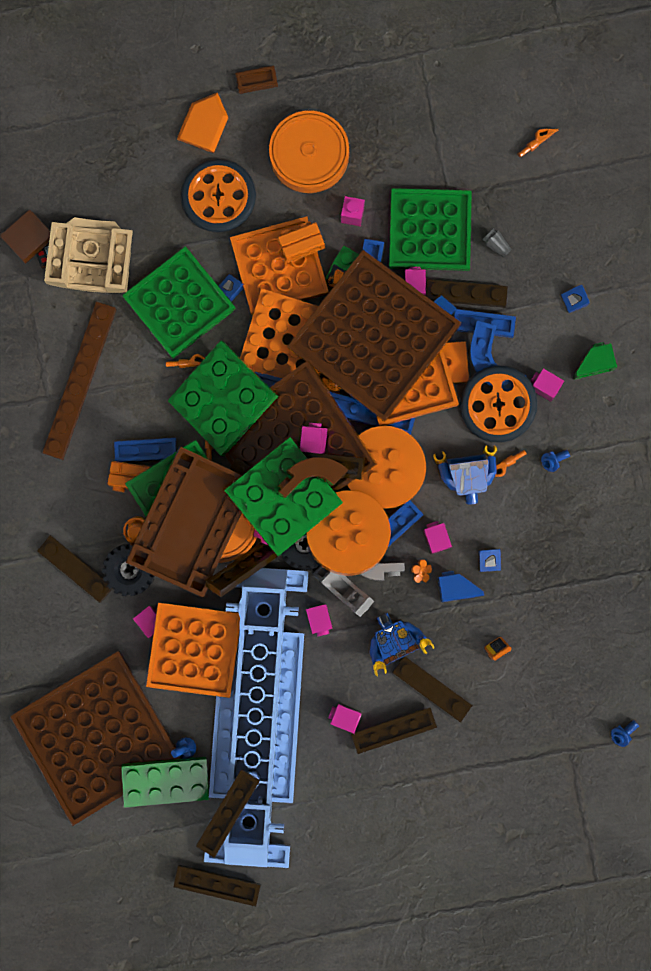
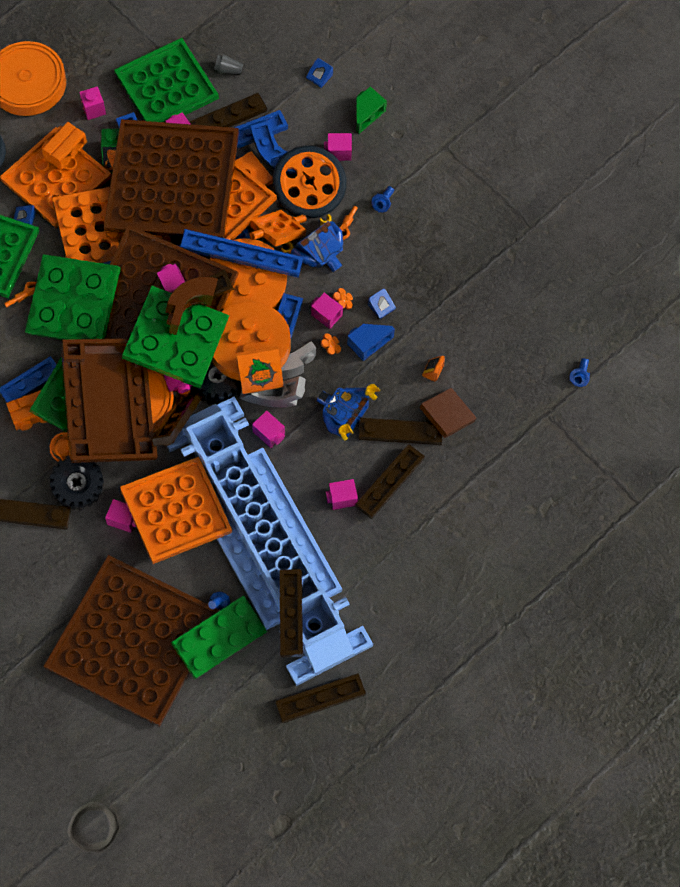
camera: 40 degrees left, 15 degrees down
none -> blue tile [180,229,303,278]
none -> orange slope [236,346,284,394]
none -> orange plate [250,210,307,247]
none -> orange plant [333,288,353,309]
none -> reddish brown tile [419,388,477,438]

